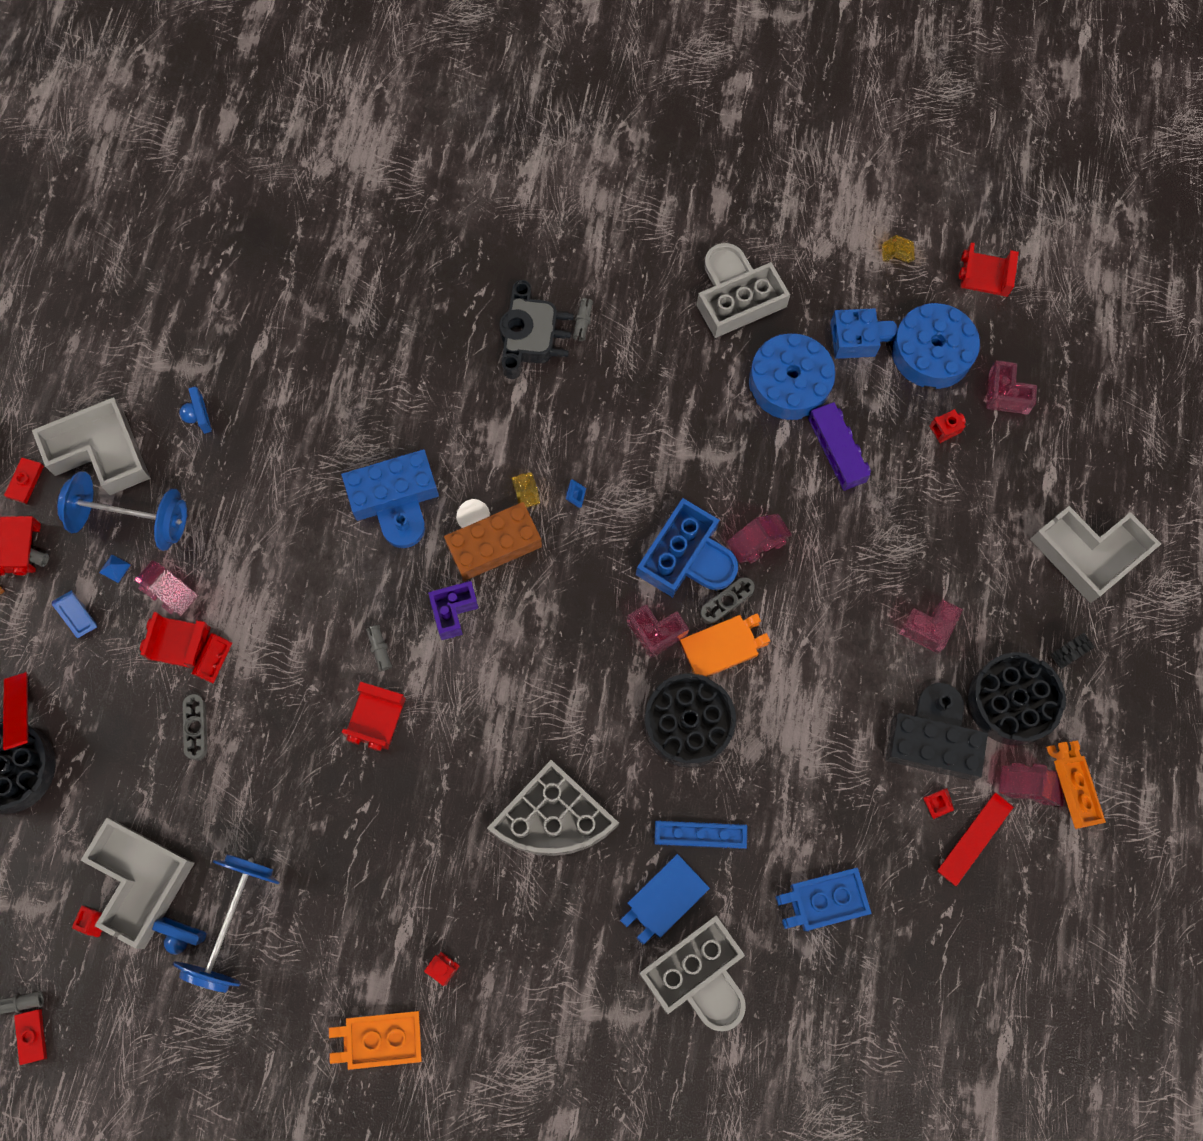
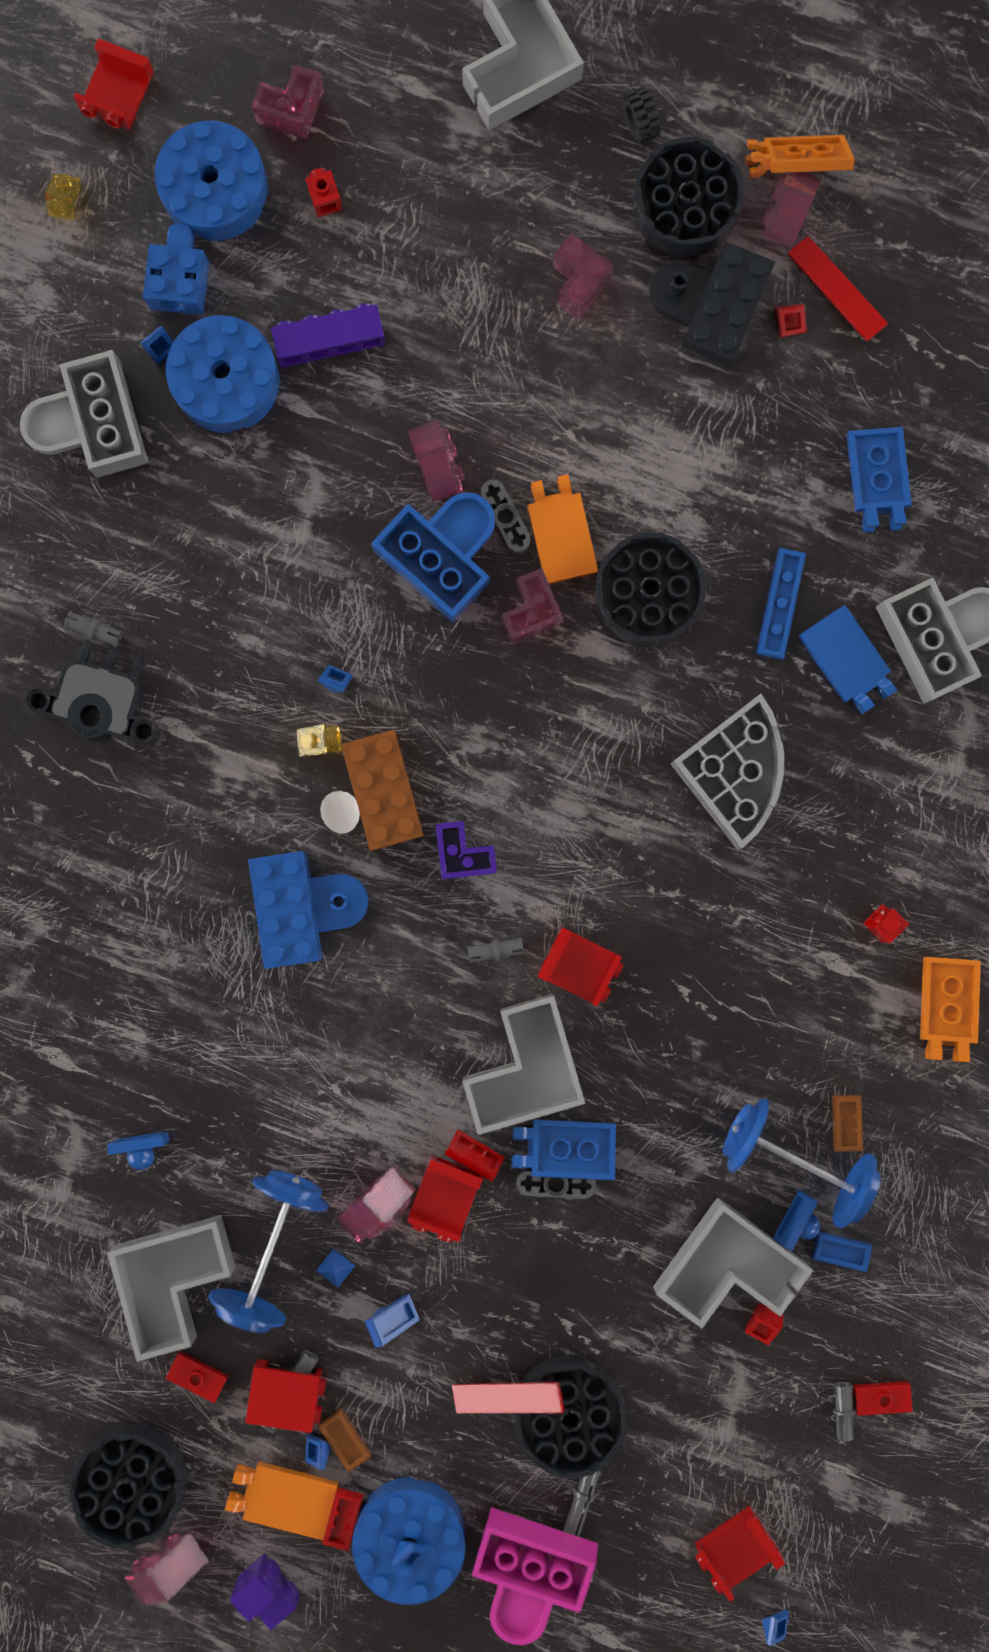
camera: 80 degrees left, 15 degrees up
none -> blue slope [140,326,173,364]
none -> light grey piece [462,994,585,1135]
none -> blue tile [511,1120,616,1181]
none -> blue tile [811,1231,873,1272]
none -> dark orange plate [832,1095,863,1152]

